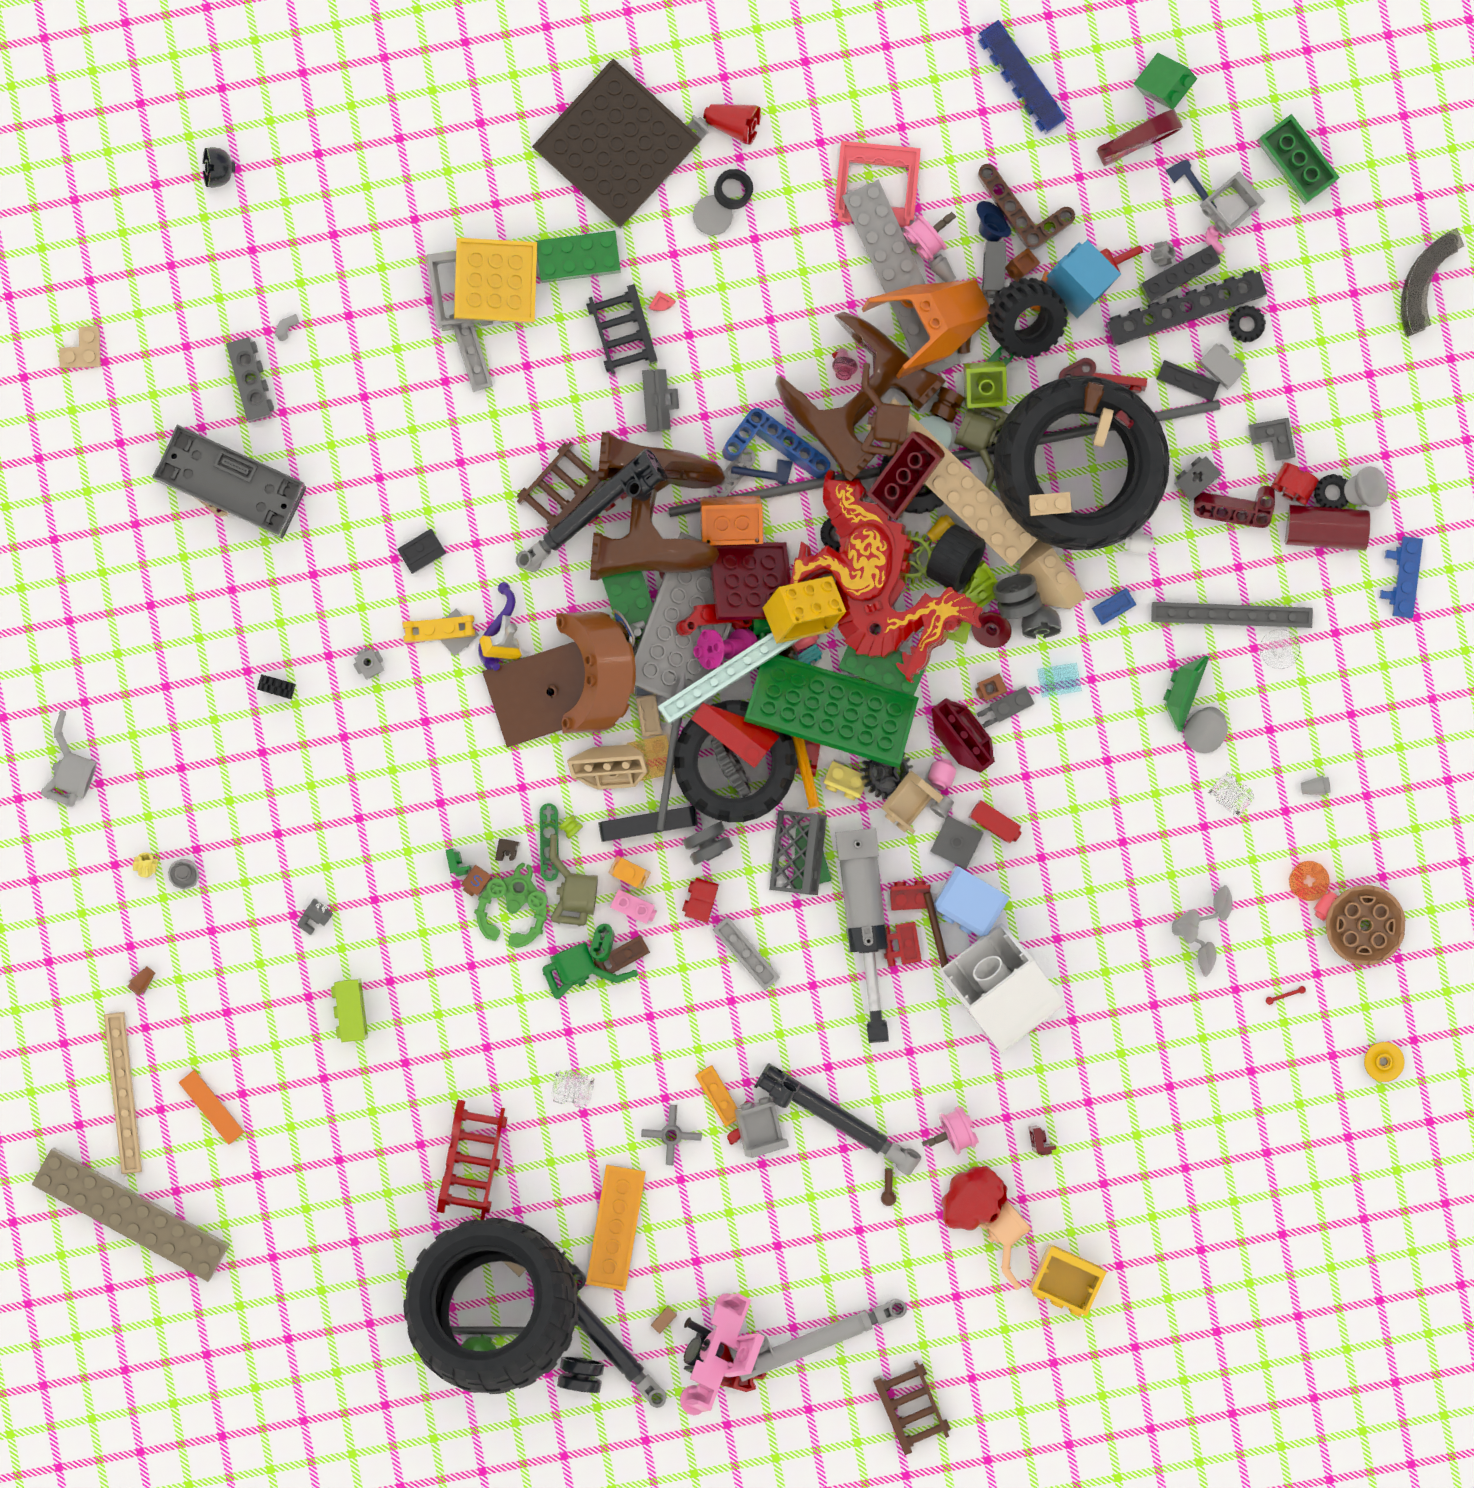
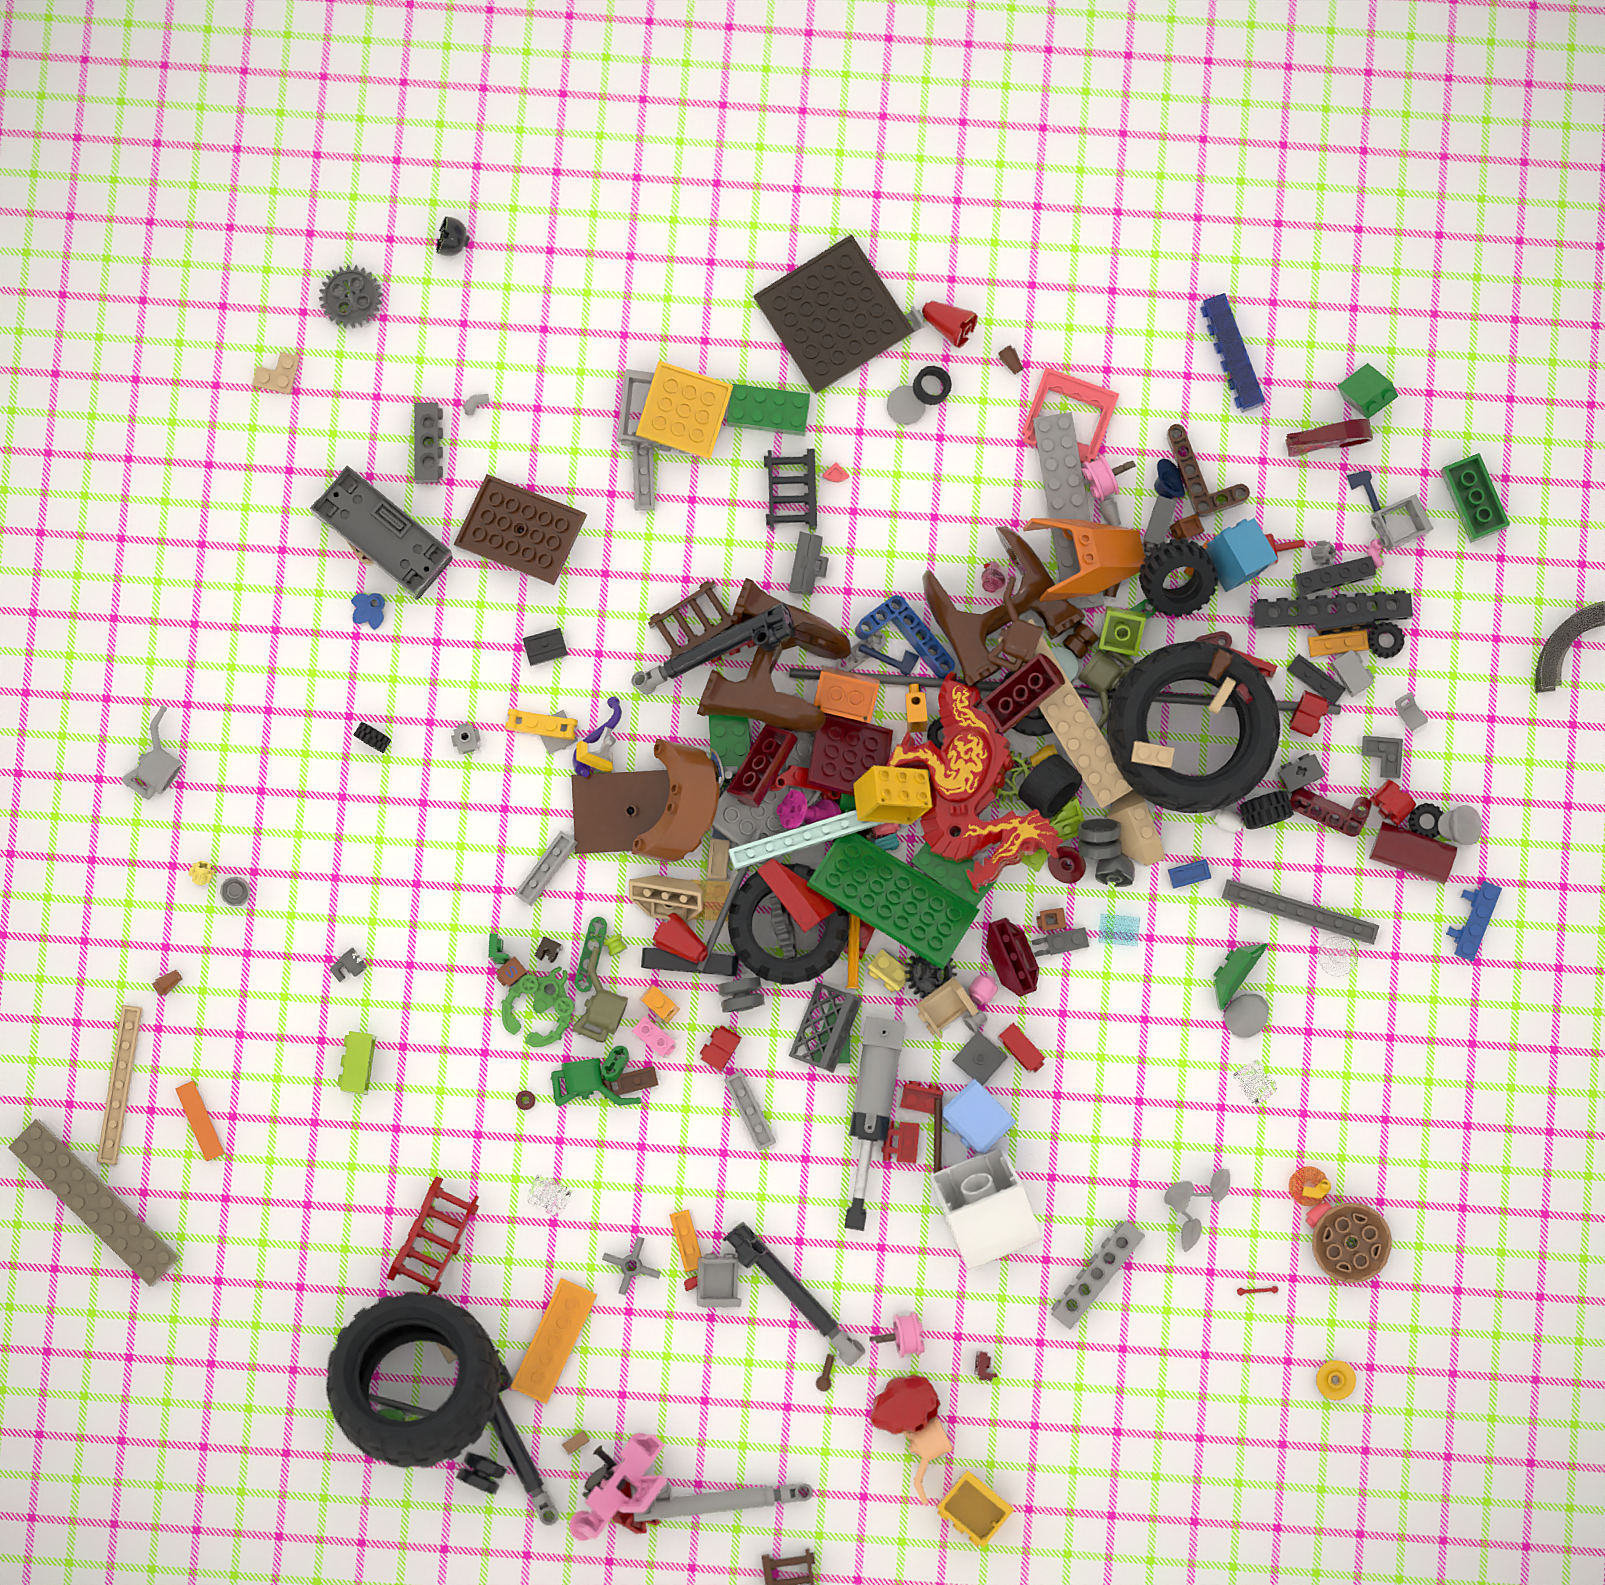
camera: 20 degrees right, 5 degrees down
light grey cone [1301,776,1331,795] -> none
none -> dark grey gear [319,265,383,329]
none -> blue plate [351,593,385,630]
none -> reddish brown piece [454,474,587,585]
none -> light grey plate [514,831,578,906]
none -> dark red plate [516,1090,536,1110]
none -> red cone [652,913,709,963]
none -> dark red brick [726,724,798,808]
none -> light orange torso [905,684,927,733]
none -> reddish brown cone [998,345,1024,375]
none -> light grey brick [1051,1221,1145,1330]
none -> black tyre [1239,790,1294,830]
none -> red brick [1289,690,1329,737]
none -> yellow arm [1302,1179,1331,1199]
none -> light orange tile [1307,630,1369,657]
none -> black tile [1315,614,1377,636]
none -> light grey bracket [1395,692,1428,731]

